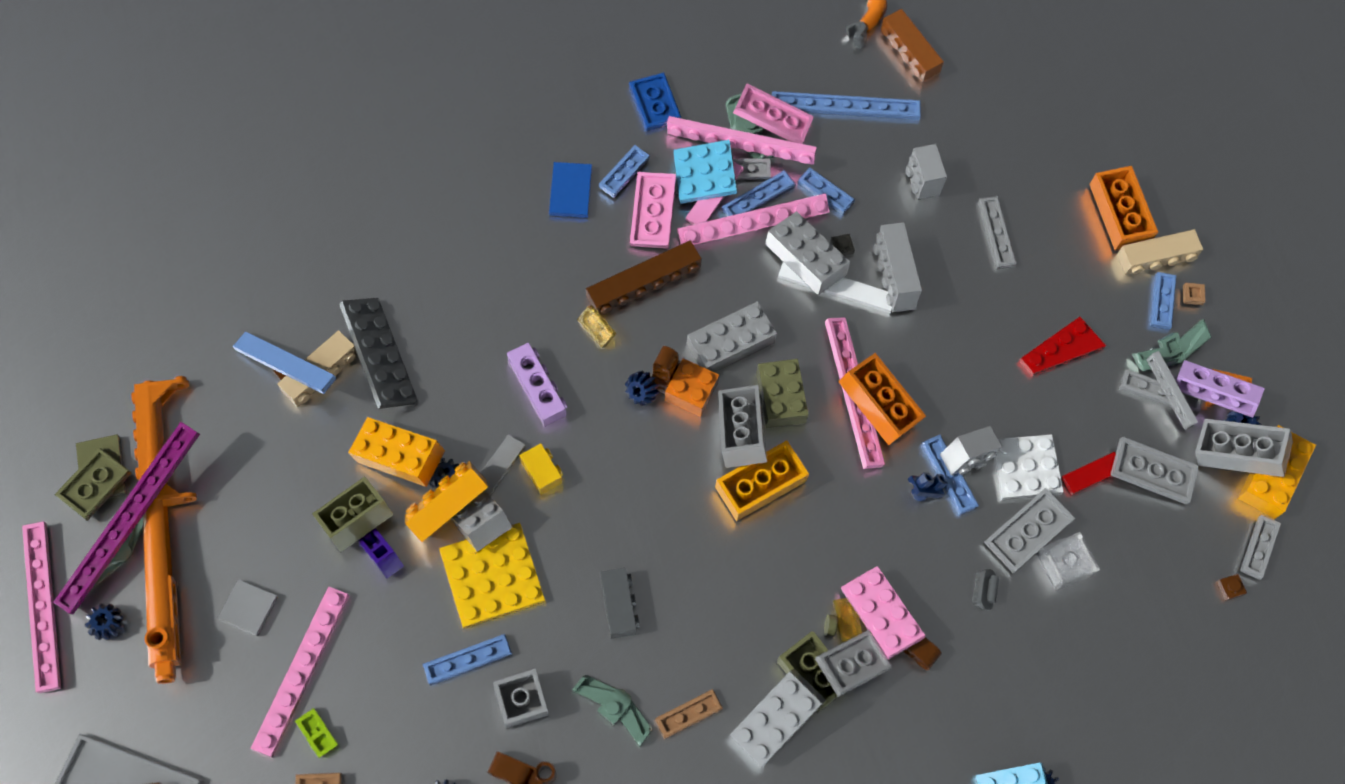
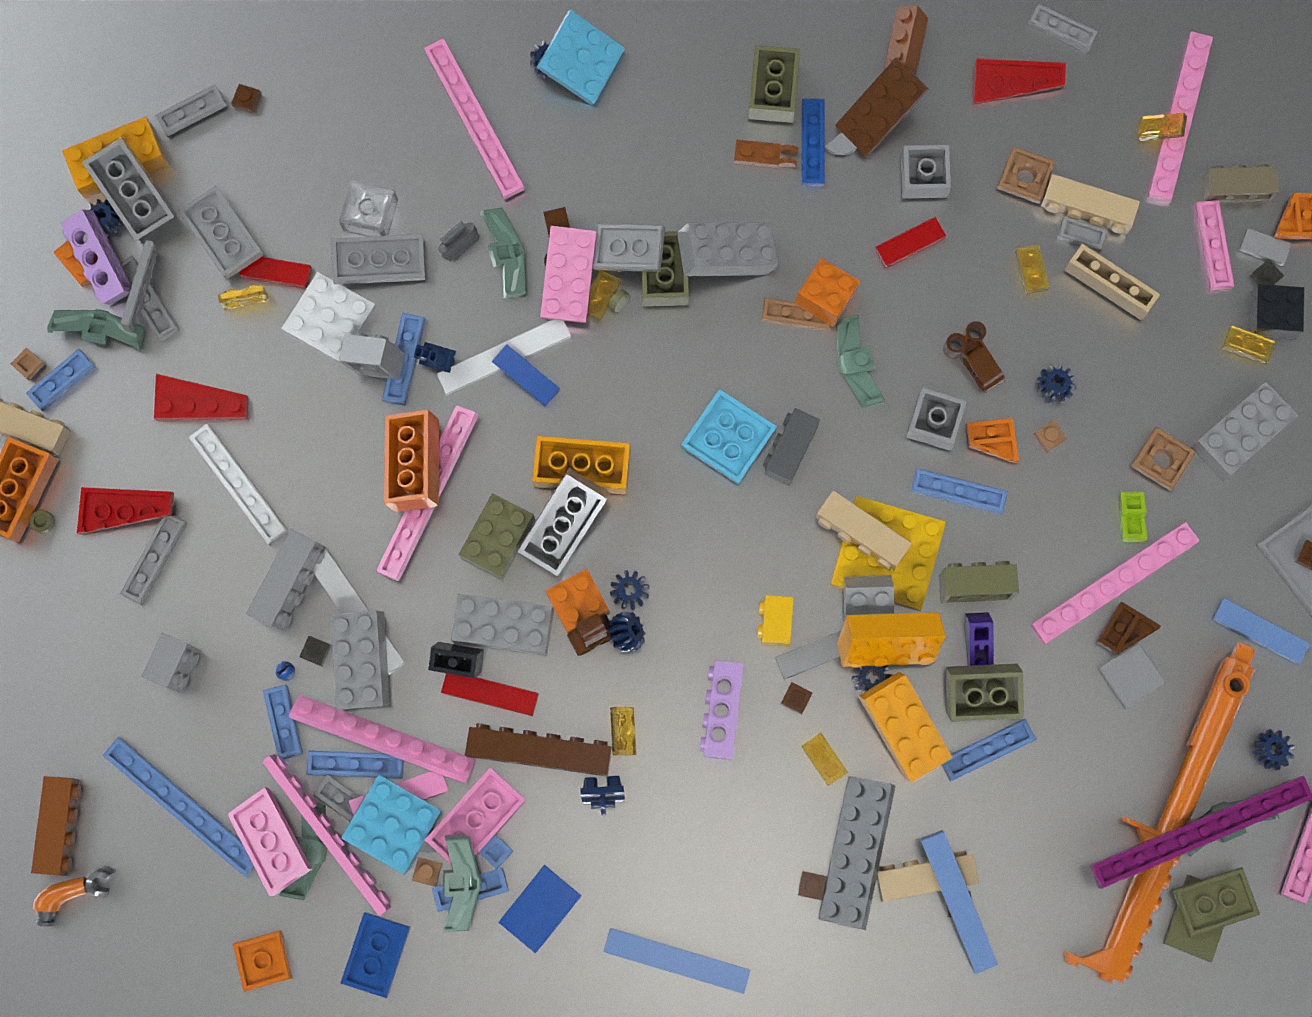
camera: 135 degrees left, 10 degrees up
none -> olive tile [29,509,55,534]
none -> red wing [77,487,174,534]
none -> white tile [188,424,288,546]
none -> clear yellow plate [218,284,269,310]
none -> orange tile [233,931,292,992]
none -> blue hinge [275,661,295,681]
none -> medium nougat plate [412,857,442,887]
none -> bright pink plate [424,38,525,199]
none -> black brick [428,641,484,678]
none -> white tile [437,319,571,396]
none -> red tile [441,674,539,717]
none -> sand green plate [443,834,481,932]
none -> sand green plate [479,208,526,300]
none -> medium blue plate [479,835,513,869]
none -> blue tile [492,344,560,406]
none -> dark blue hips [580,775,625,816]
none -> medium blue tile [603,928,751,994]
none -> dark blue gear [610,570,650,611]
none -> medium azure plate [681,389,777,485]
none -> reddish brown plate [781,682,813,715]
none -> orange brick [795,258,860,327]
none -> reddish brown plate [798,871,827,900]
none -> clear yellow plate [801,733,848,786]
none -> tan brick [816,490,912,570]
none -> olive brick [939,561,1019,603]
none -> medium blue tile [942,718,1037,782]
none -> orange wing [966,418,1019,464]
none -> medium nougat plate [1034,420,1067,453]
none -> reddish brown wing [1096,601,1161,655]
none -> medium blue tile [1212,598,1310,665]

